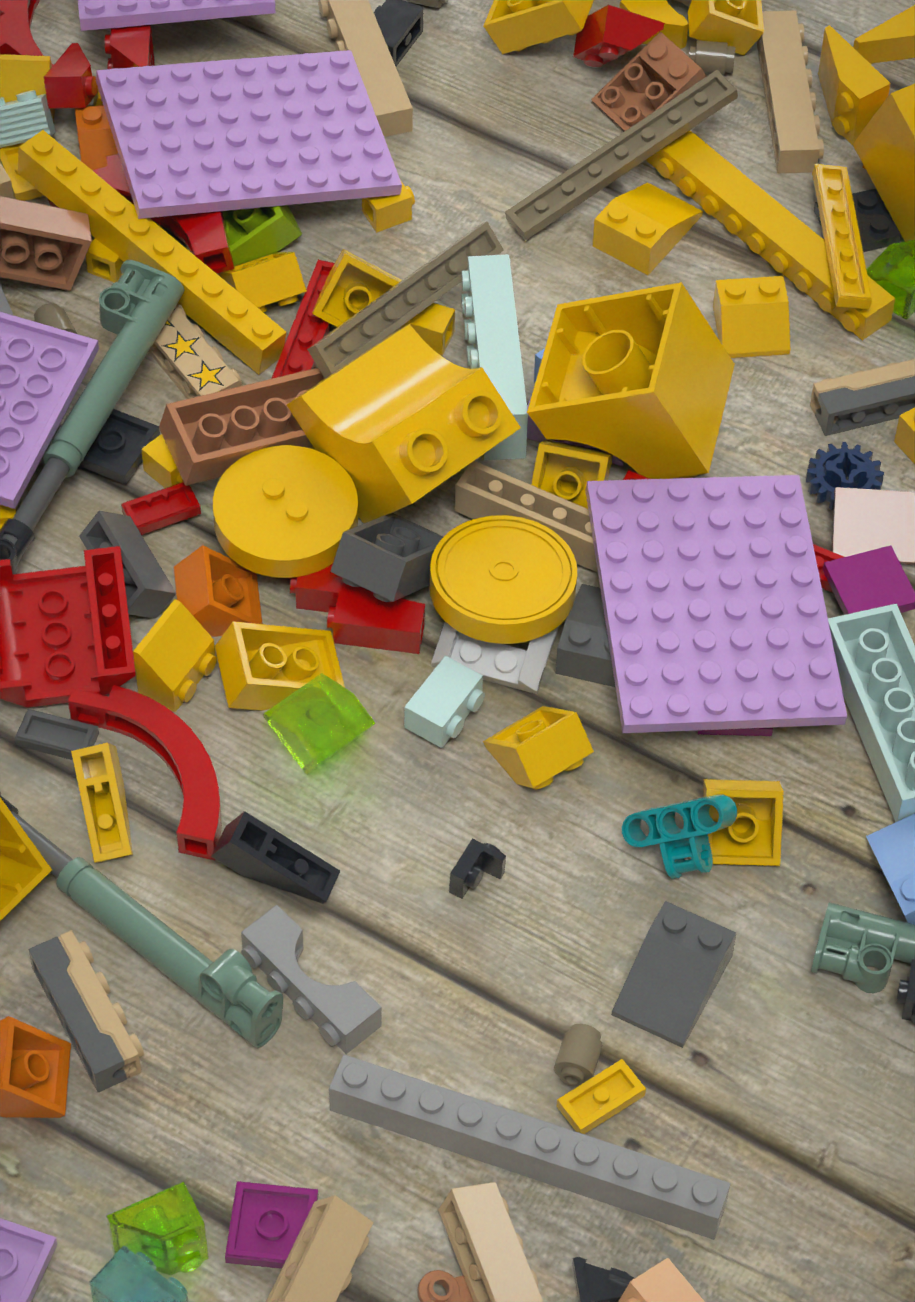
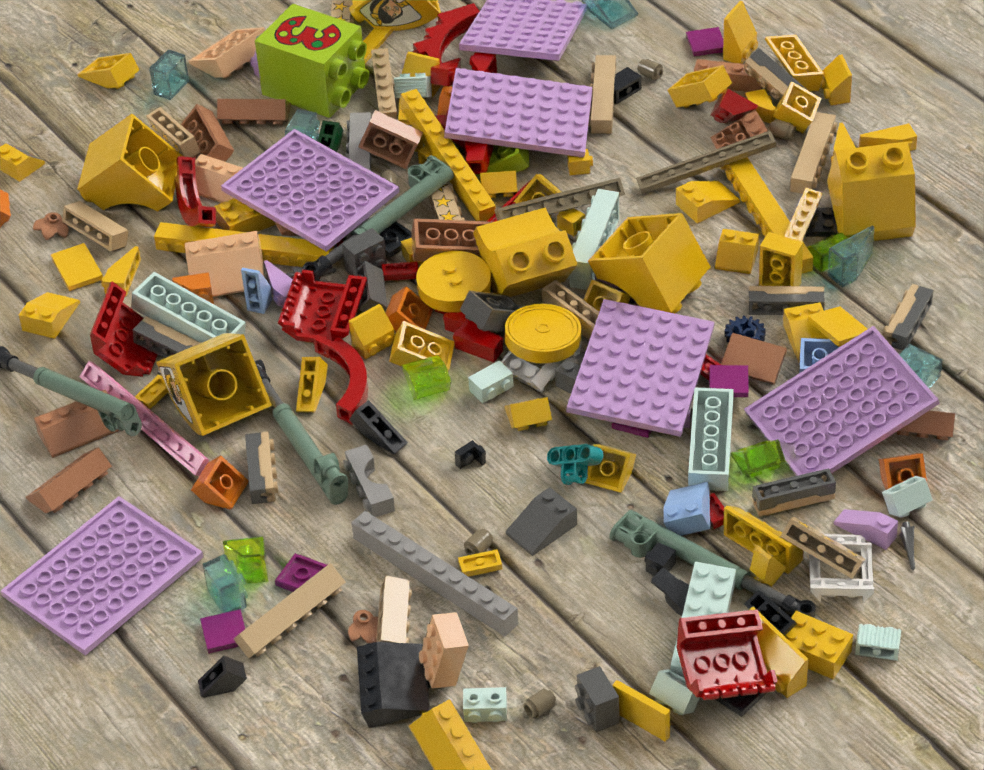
camera: 25 degrees right, 10 degrees down
dark grey tile [14,709,99,760] -> none
none -> dark grey brick [342,228,387,276]
none -> yellow brick [759,232,803,286]

